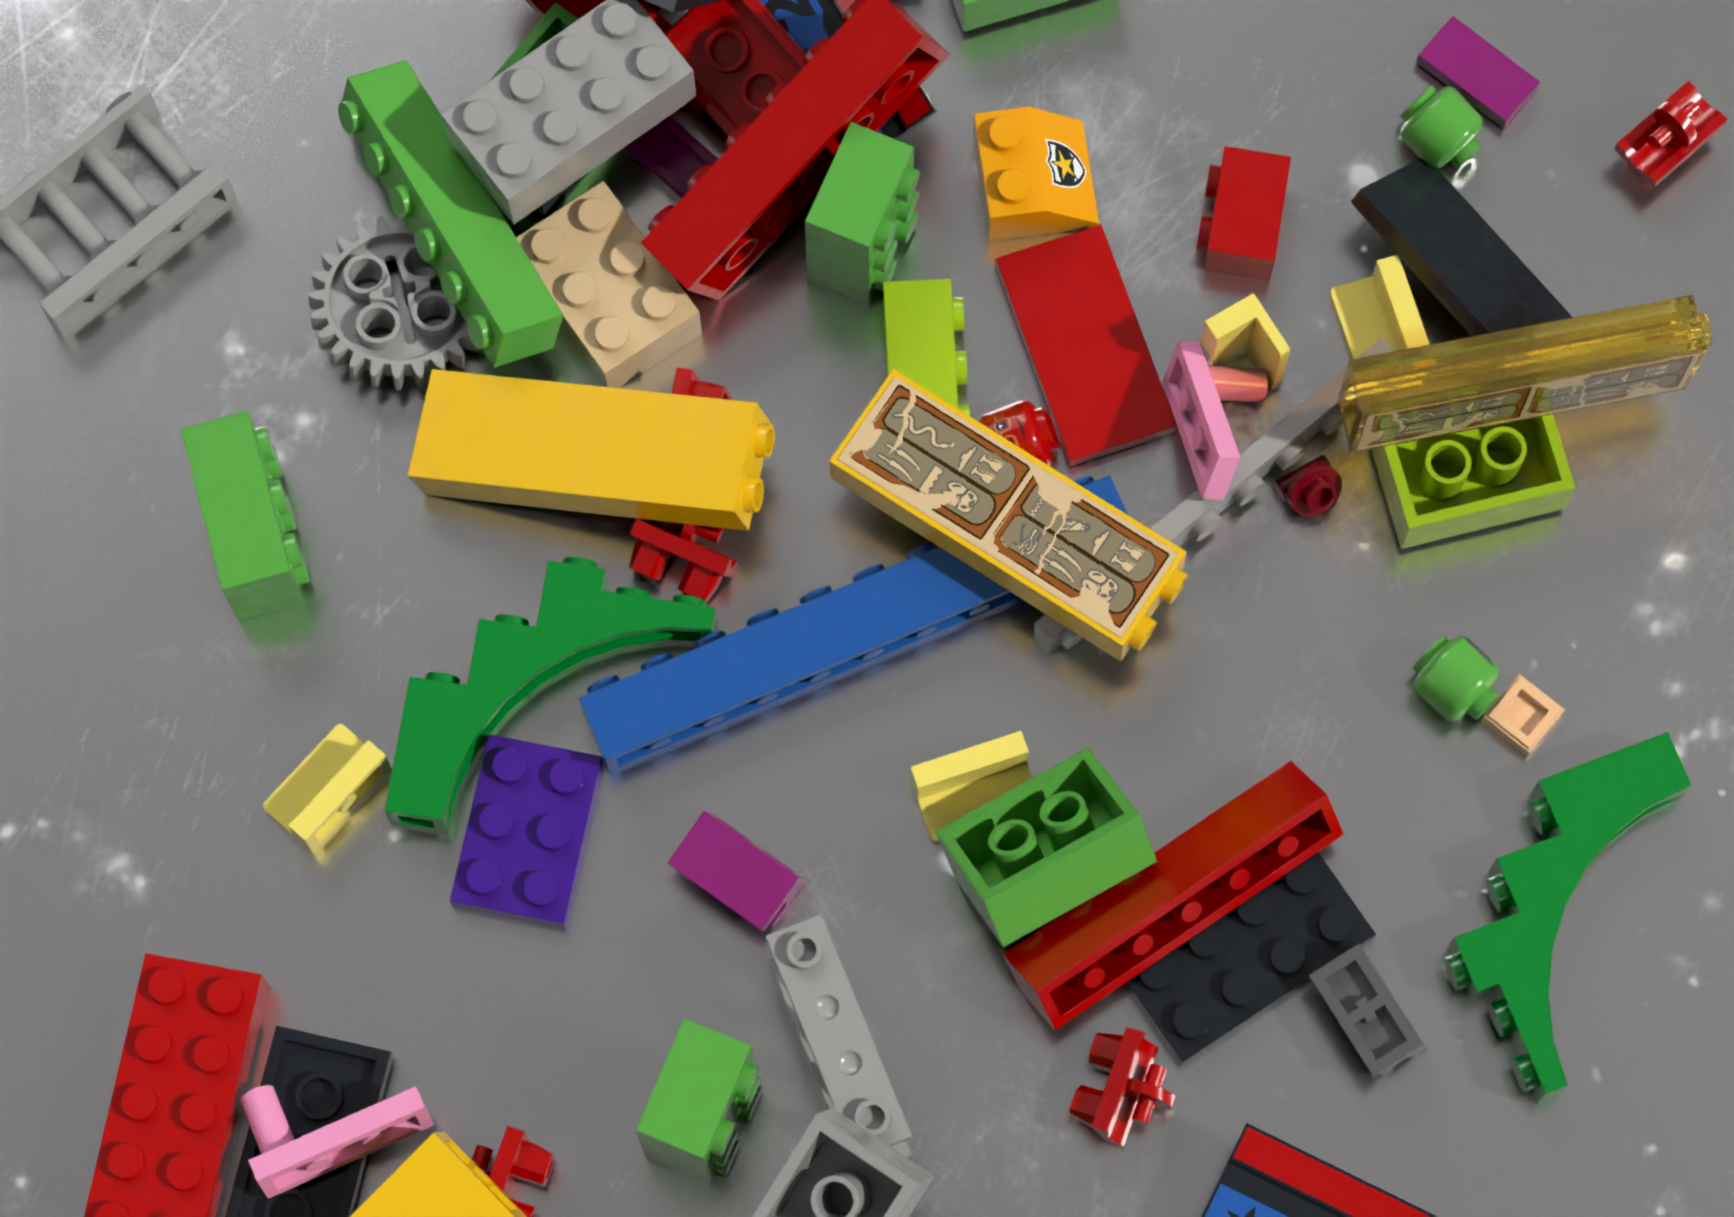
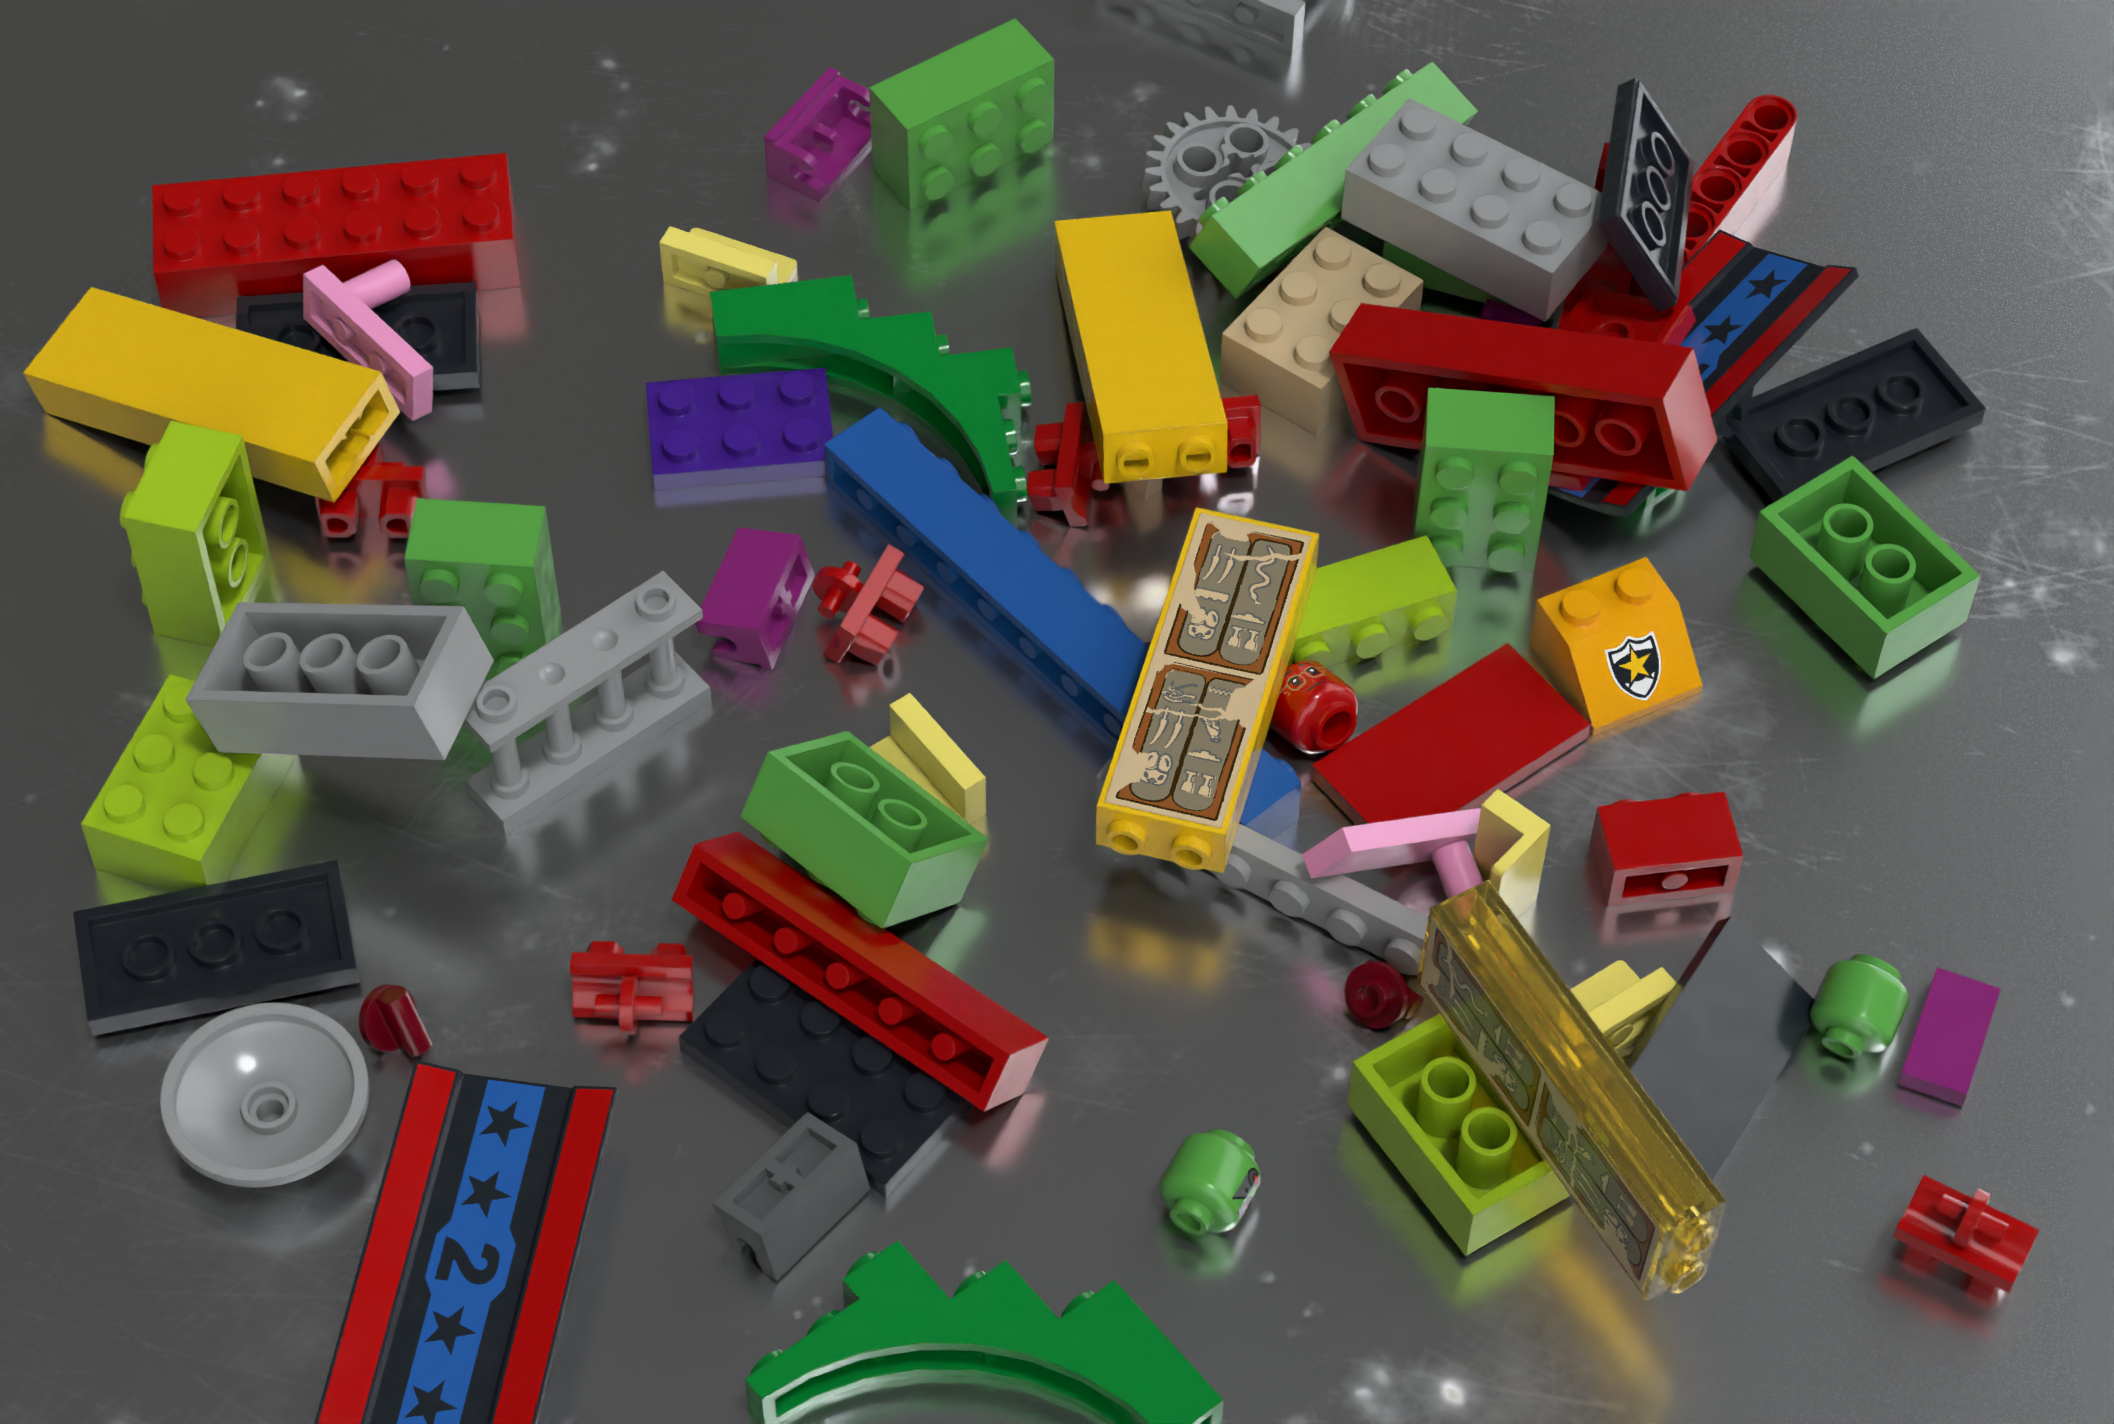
camera: 70 degrees right, 20 degrees down
light nougat tile [1481,674,1565,758] -> none
none -> magenta hinge [764,67,871,202]
none -> red hips [812,544,925,666]

